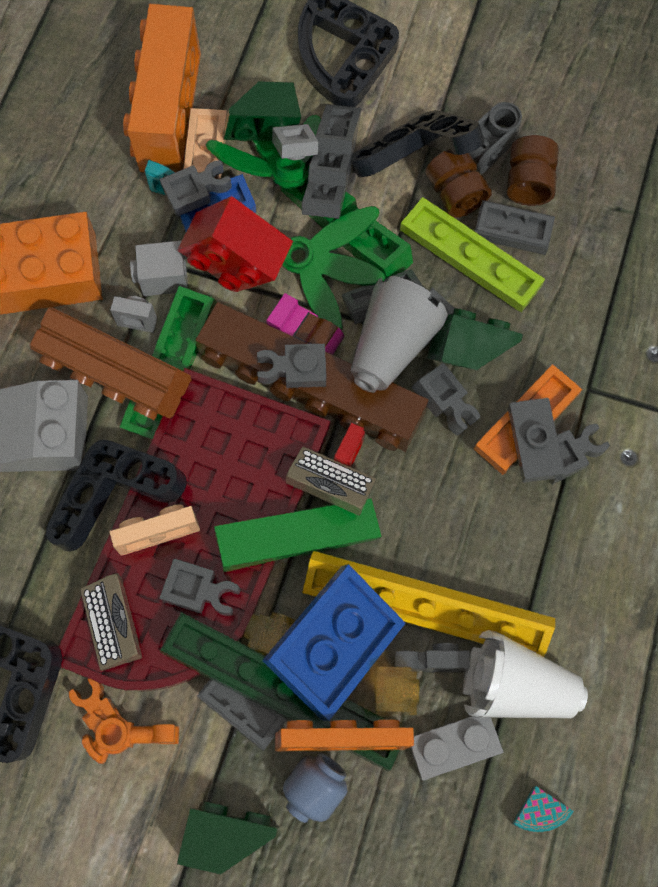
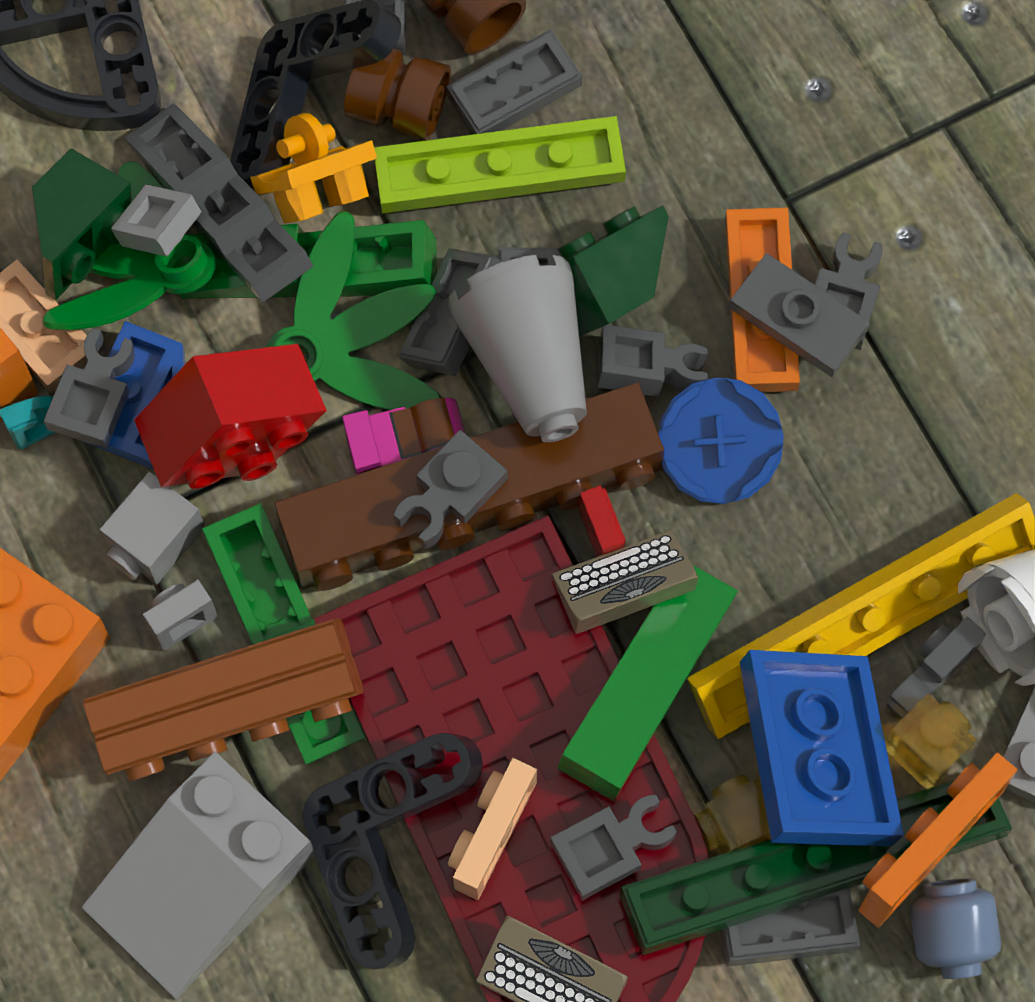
camera: 45 degrees left, 0 degrees up
none -> light orange hips [251,113,377,223]
none -> blue tile [658,377,784,504]

